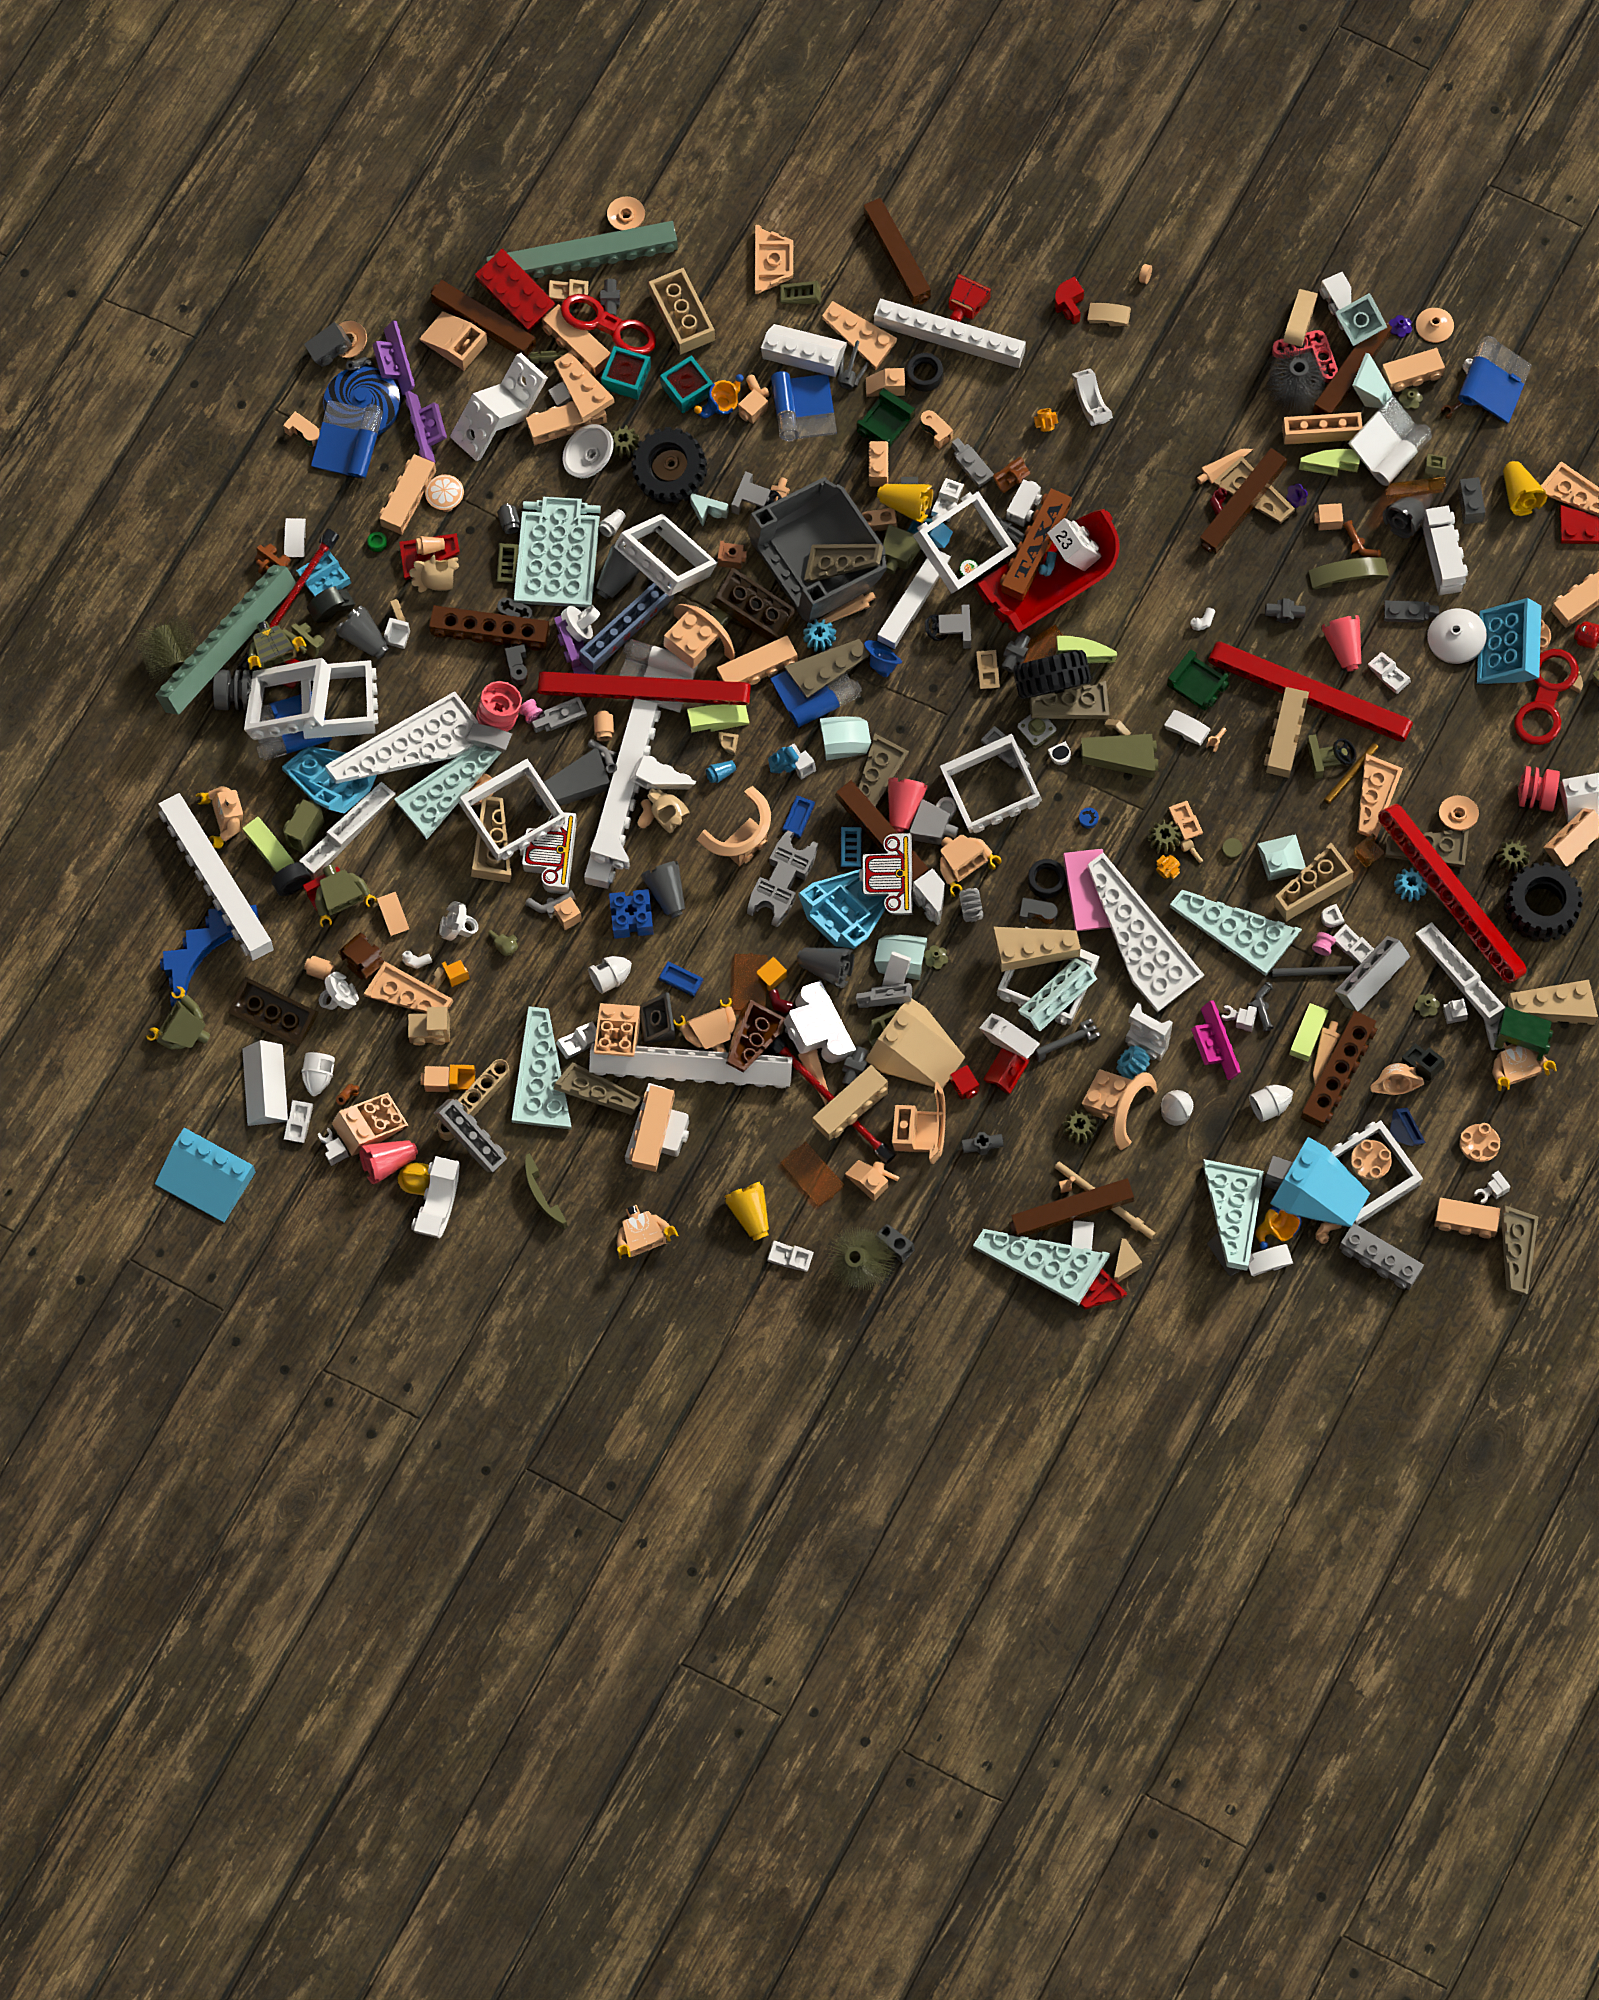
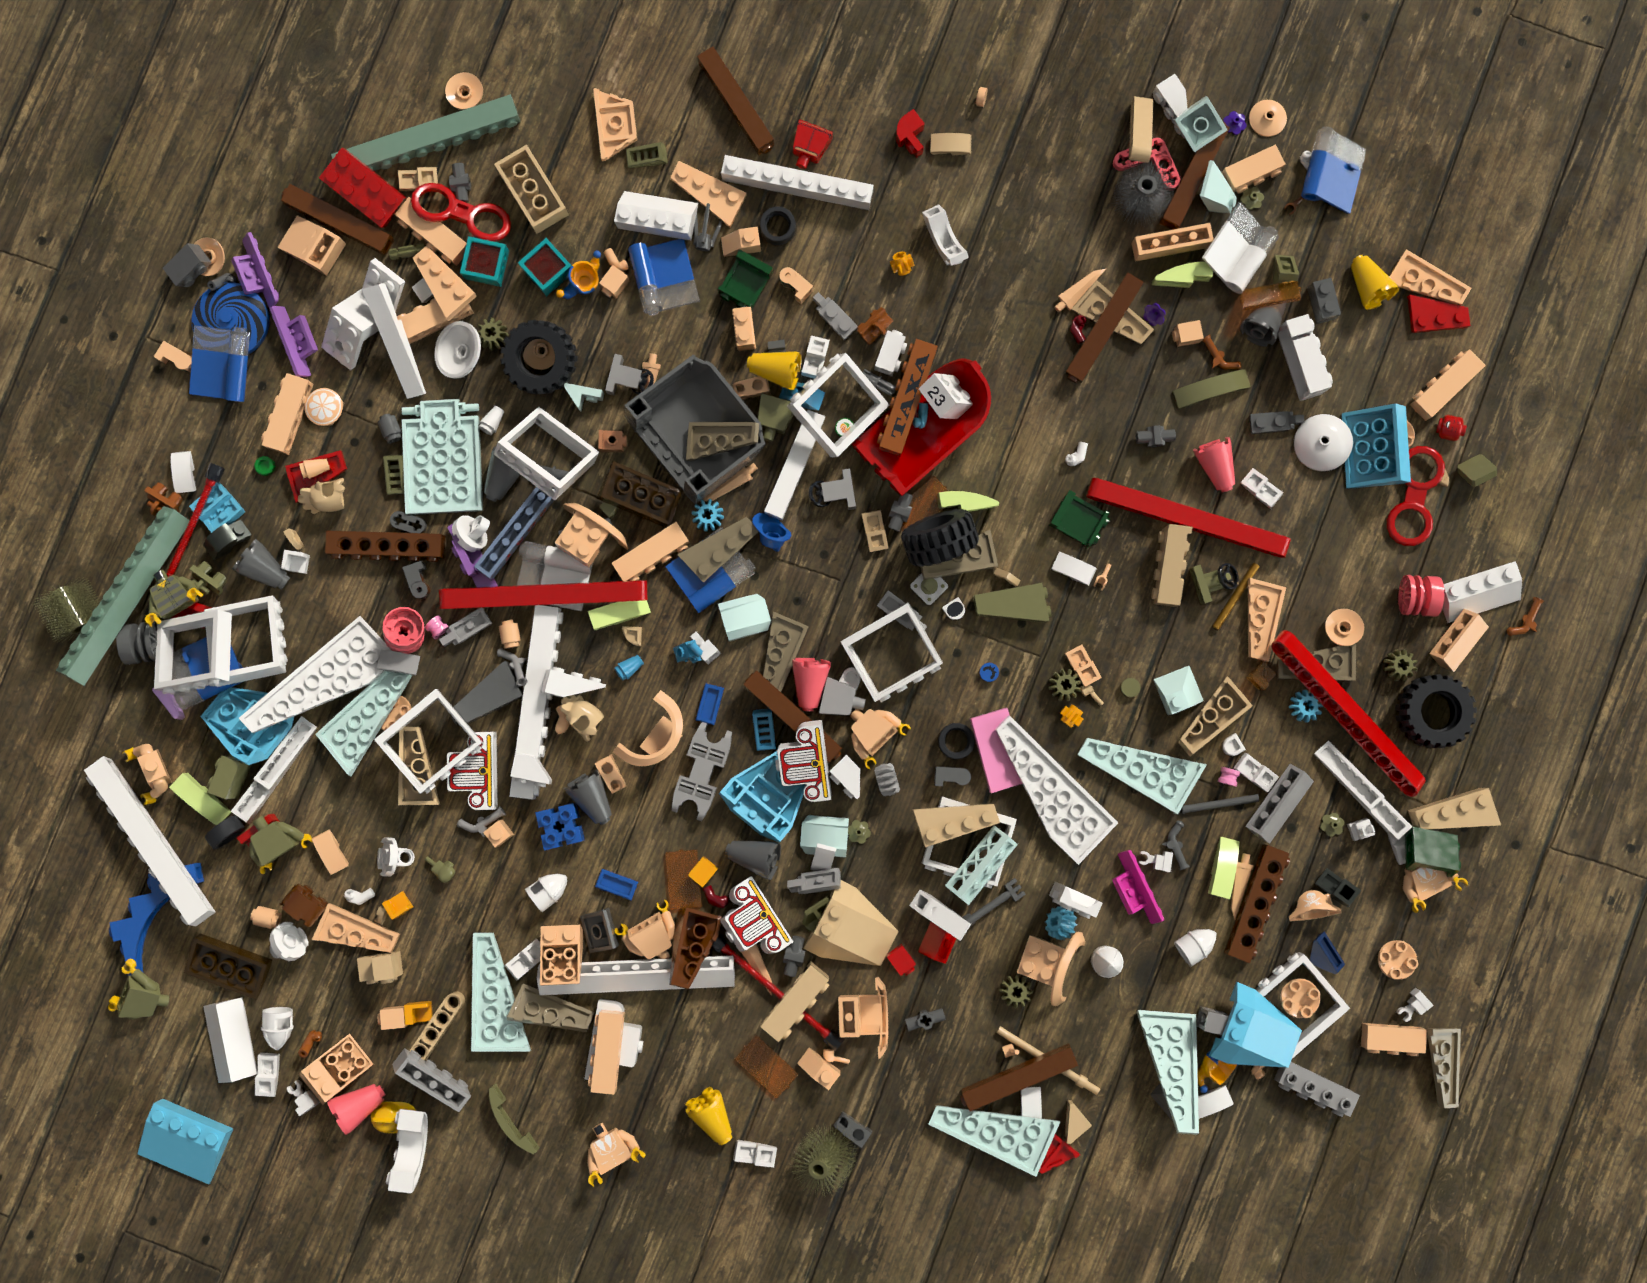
camera: 10 degrees left, 15 degrees up
none -> lavender slope [152,688,185,720]
none -> white slope [362,283,426,399]
none -> light nougat leg [595,754,626,794]

